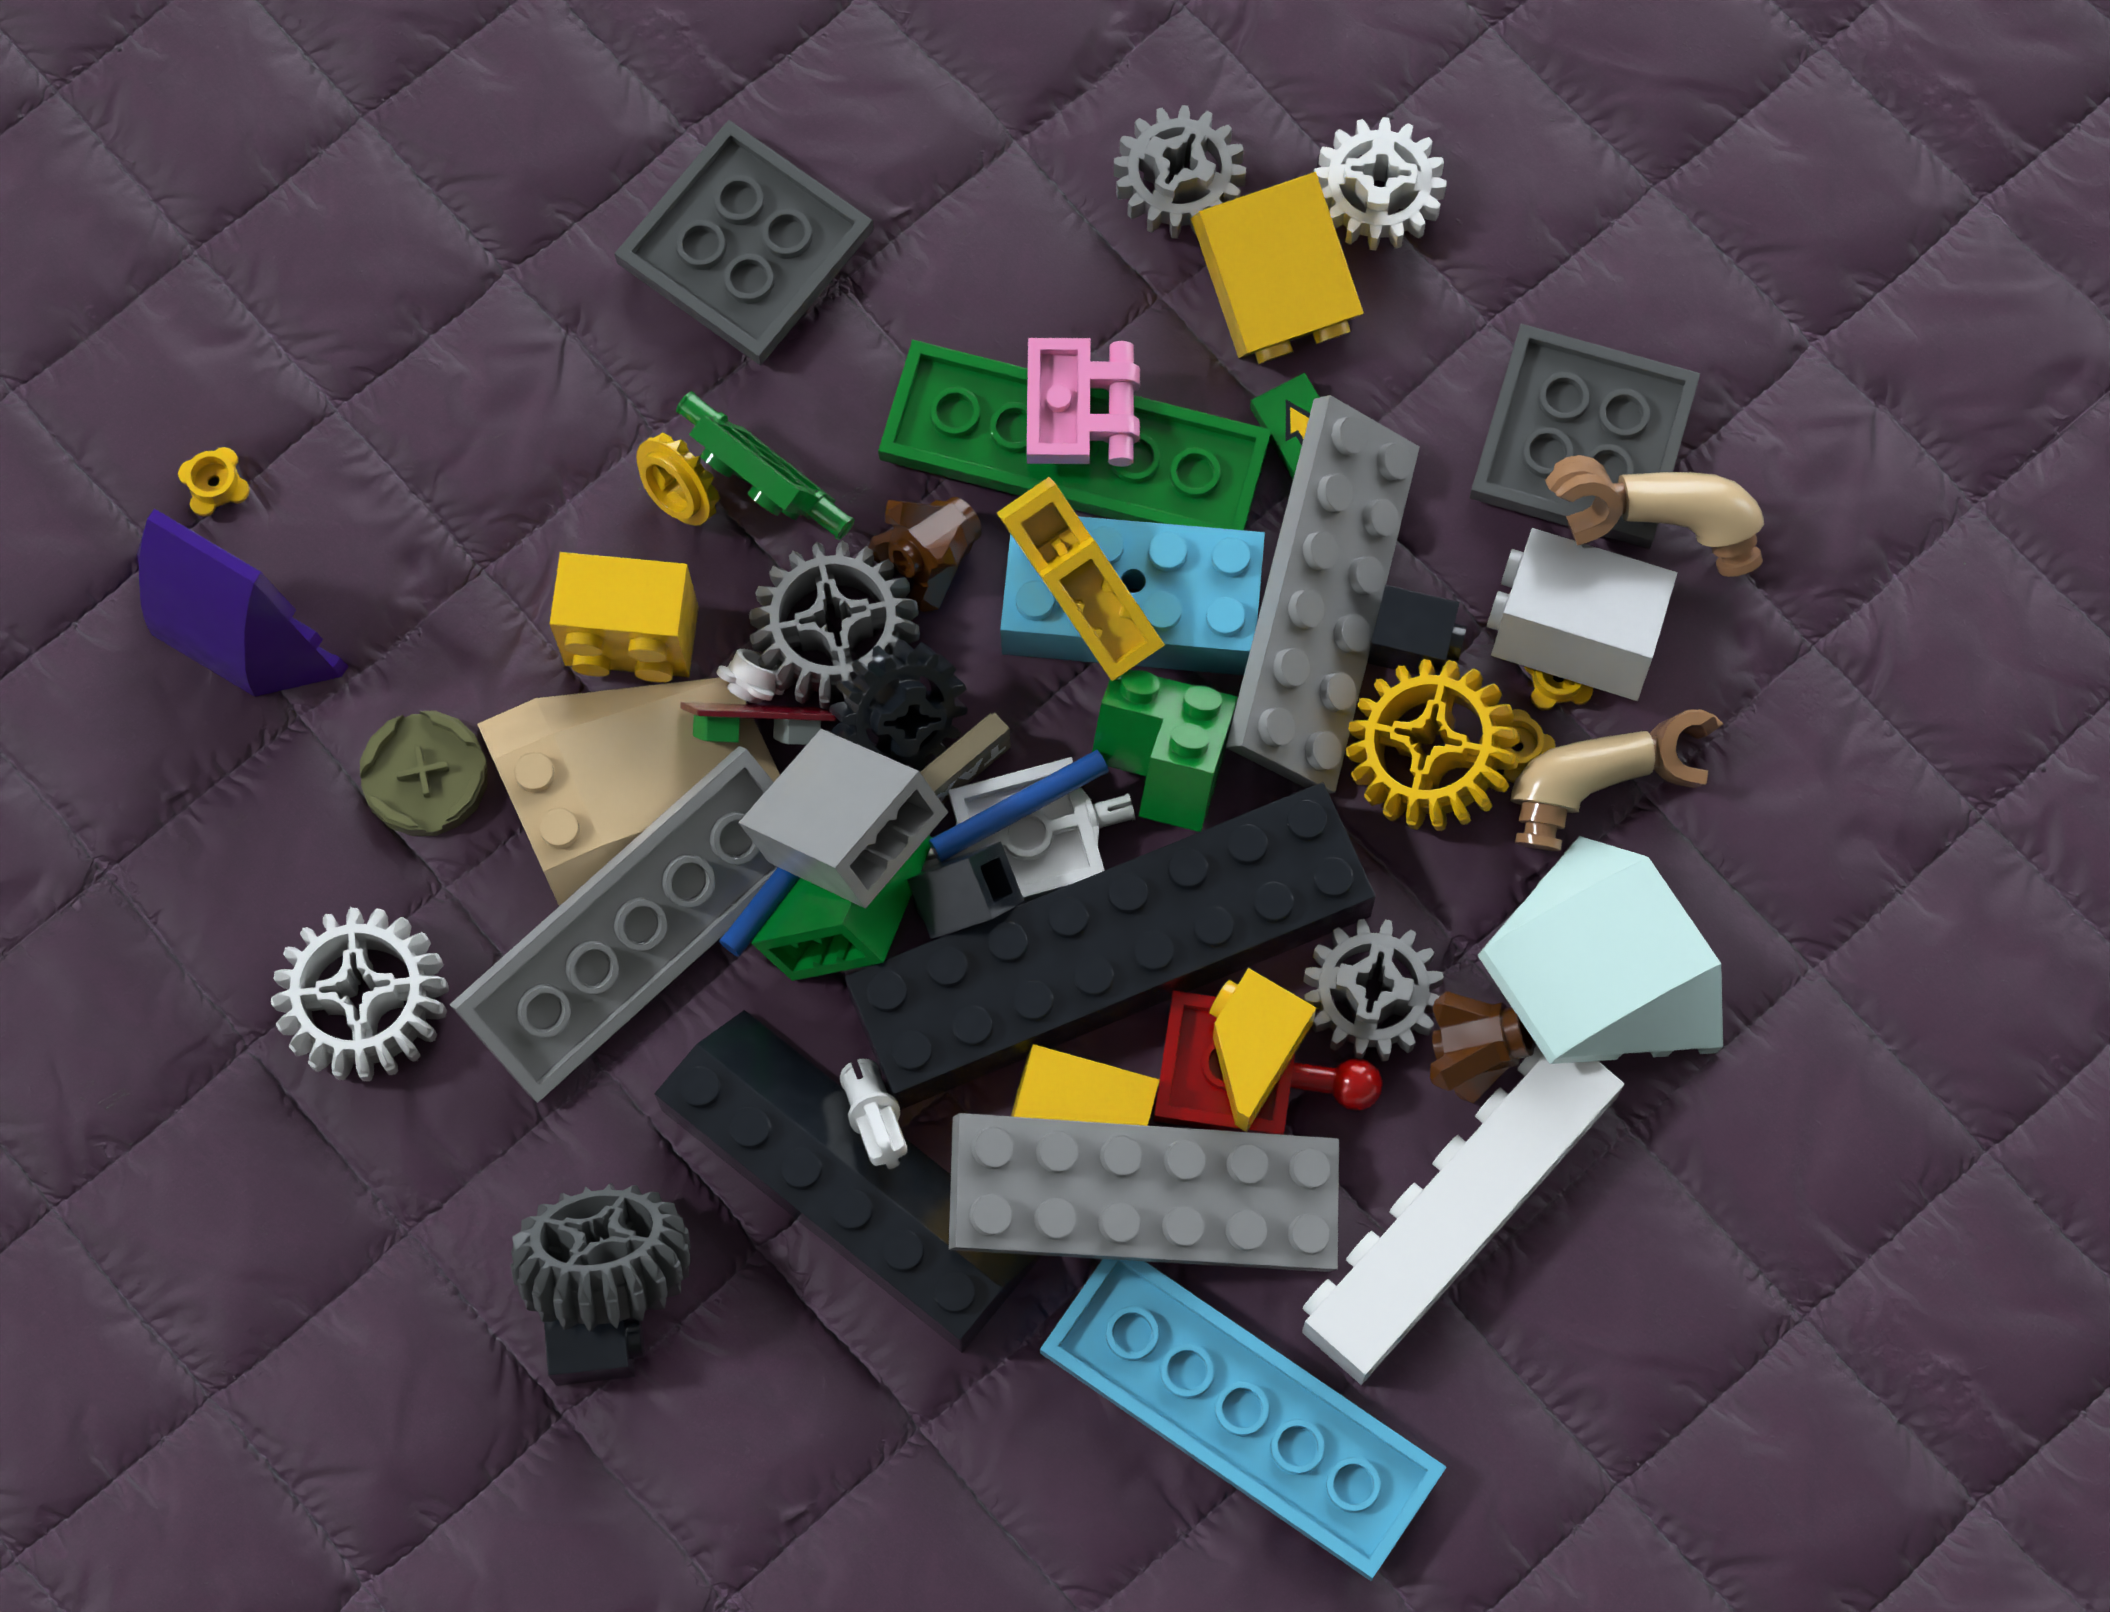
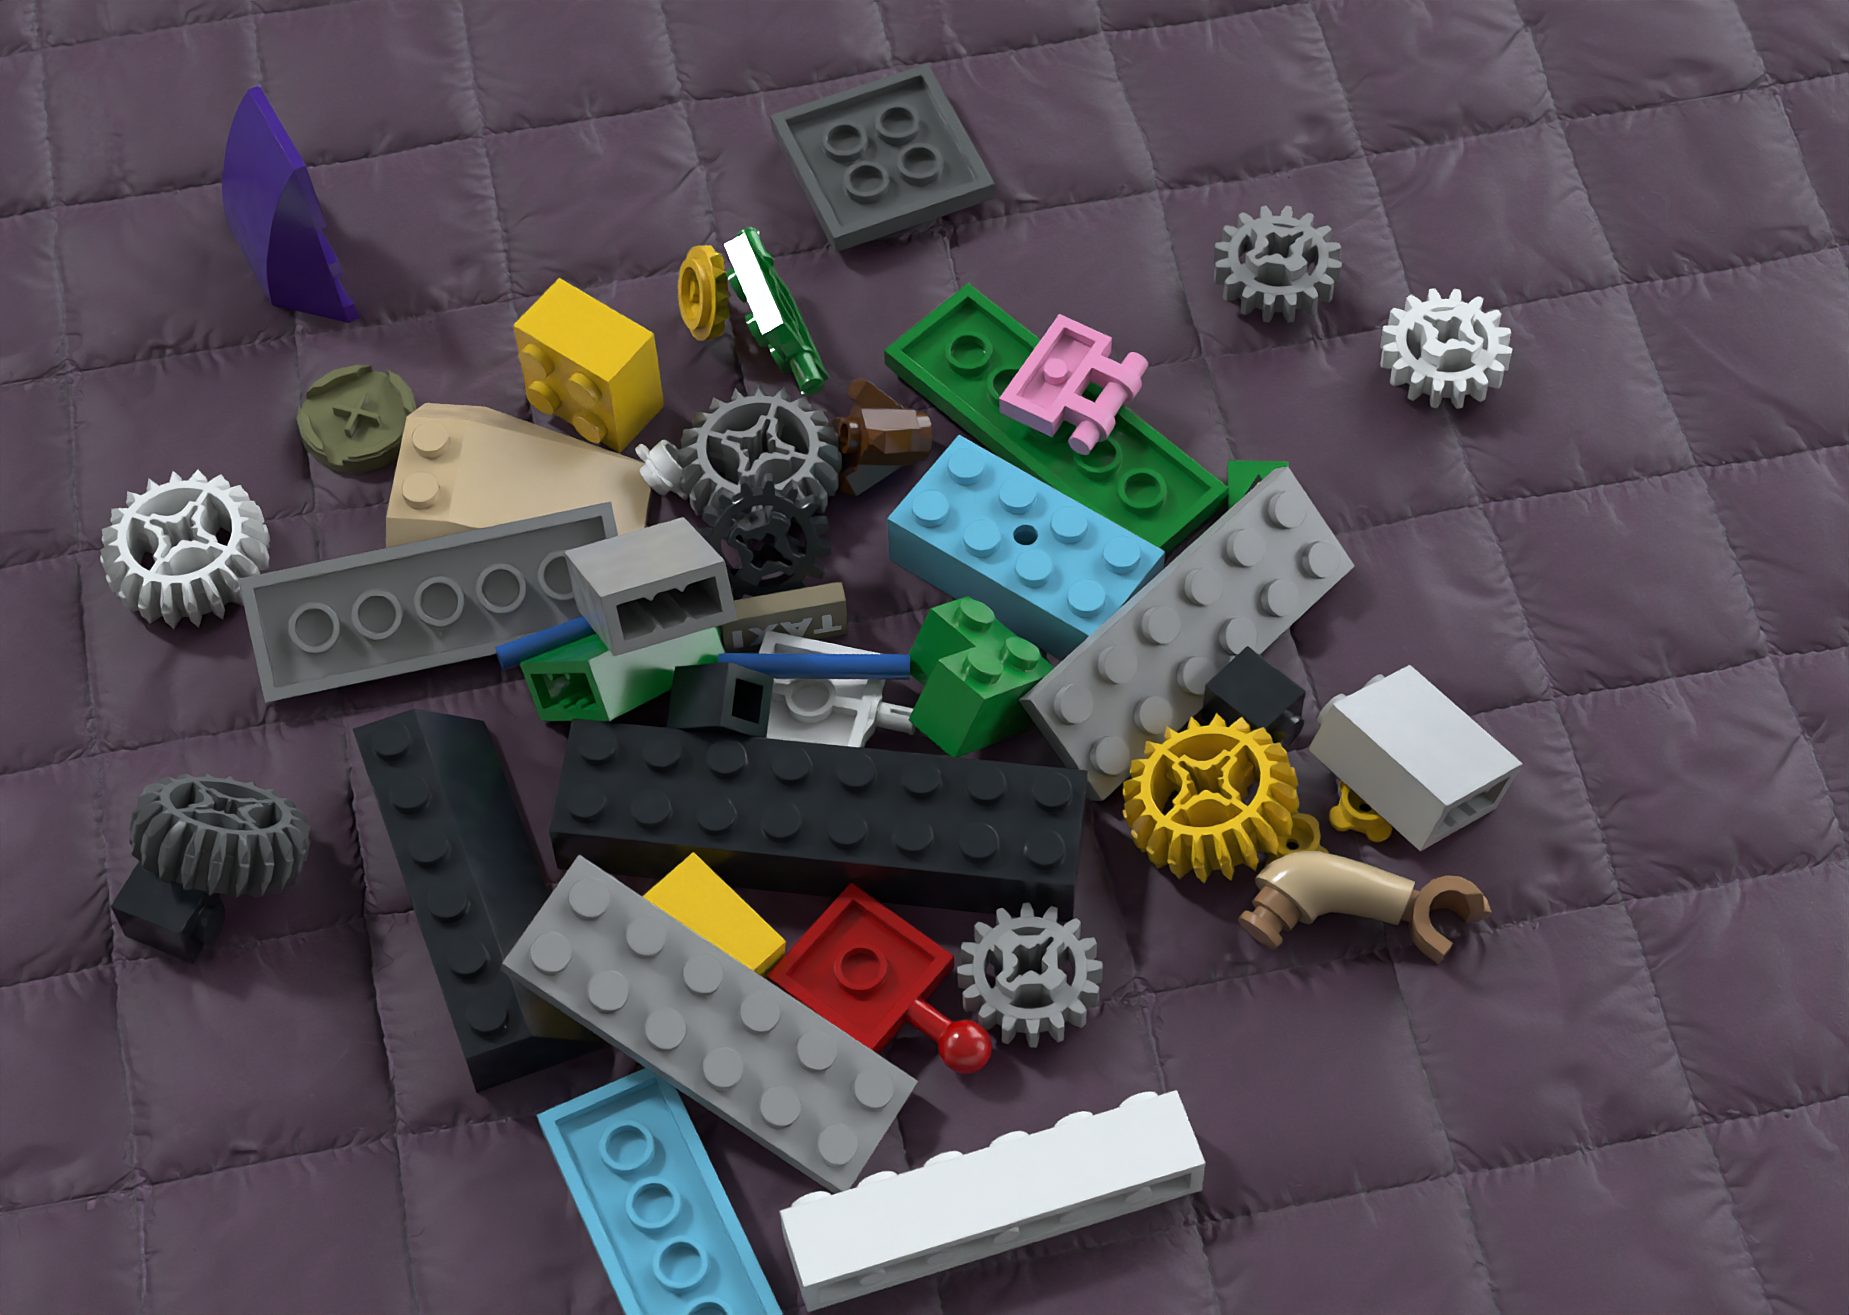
camera: 30 degrees right, 15 degrees down
yellow plate [178,447,250,516] -> none
piece [680,702,836,745] -> none
white axle [840,1059,907,1169] -> none
yellow slope [997,477,1165,681] -> none
yellow brick [1191,172,1364,364] -> none
yellow slope [1209,968,1316,1132] -> none
reddish brown rock [1430,991,1534,1104] -> none
dark grey plate [1469,324,1701,549] -> none
light aqua wedge [1477,836,1723,1064] -> none
piece [1545,455,1764,577] -> none

